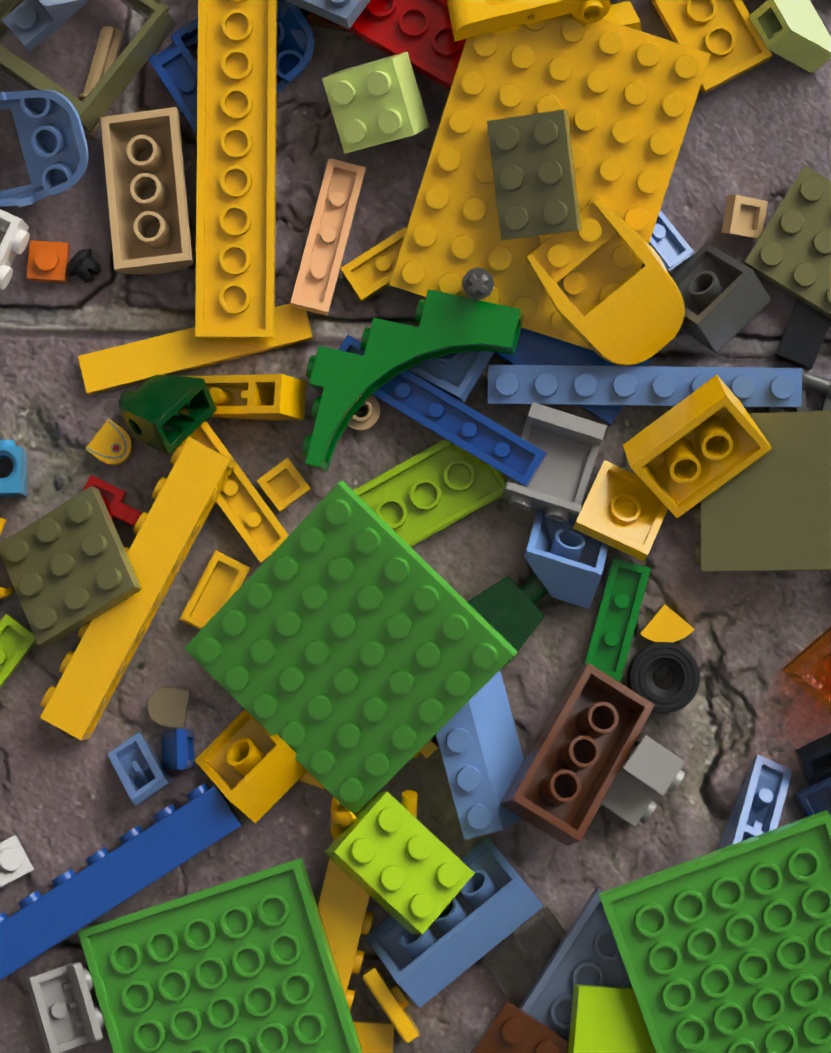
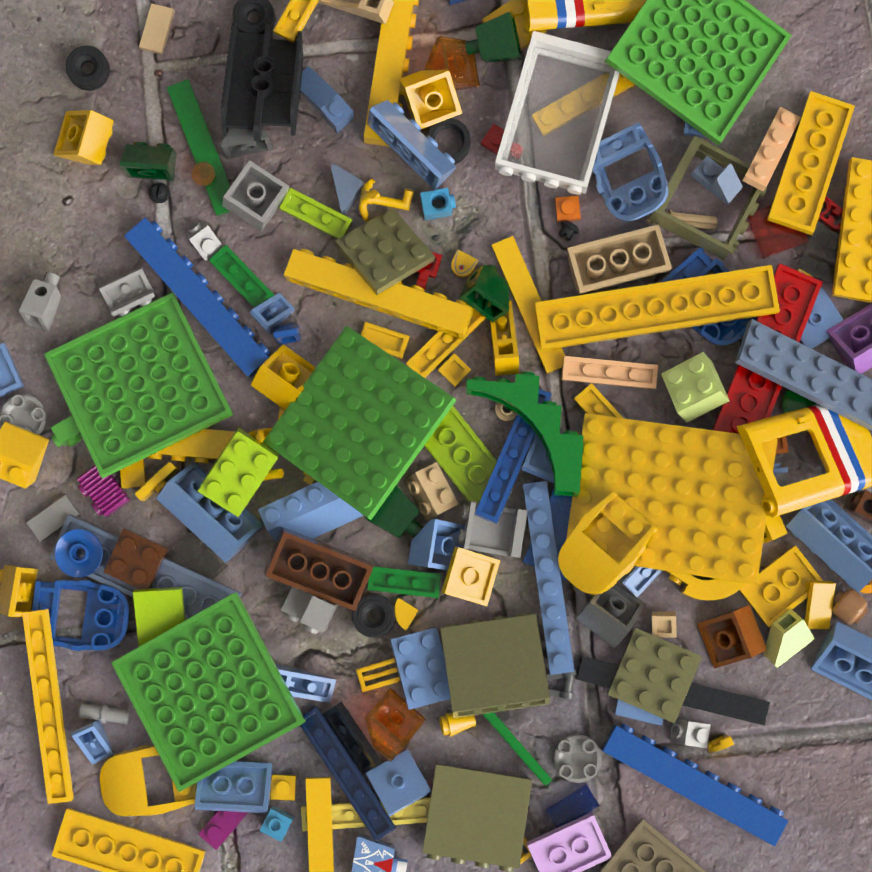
camera: 85 degrees right, 0 degrees up
dark tan tile [147,687,191,729] -> none
dark grey axle [462,268,494,300] -> none
olive plate [487,109,582,240] -> none
yellow slope [623,375,772,518] -> none
none -> green plate [209,245,275,308]
none -> yellow tile [356,658,400,693]
none -> medium blue plate [390,627,451,710]
none -> tan bracket [405,462,459,521]
none -> yellow arch [665,571,746,600]
none -> dark orange slope [697,605,767,669]

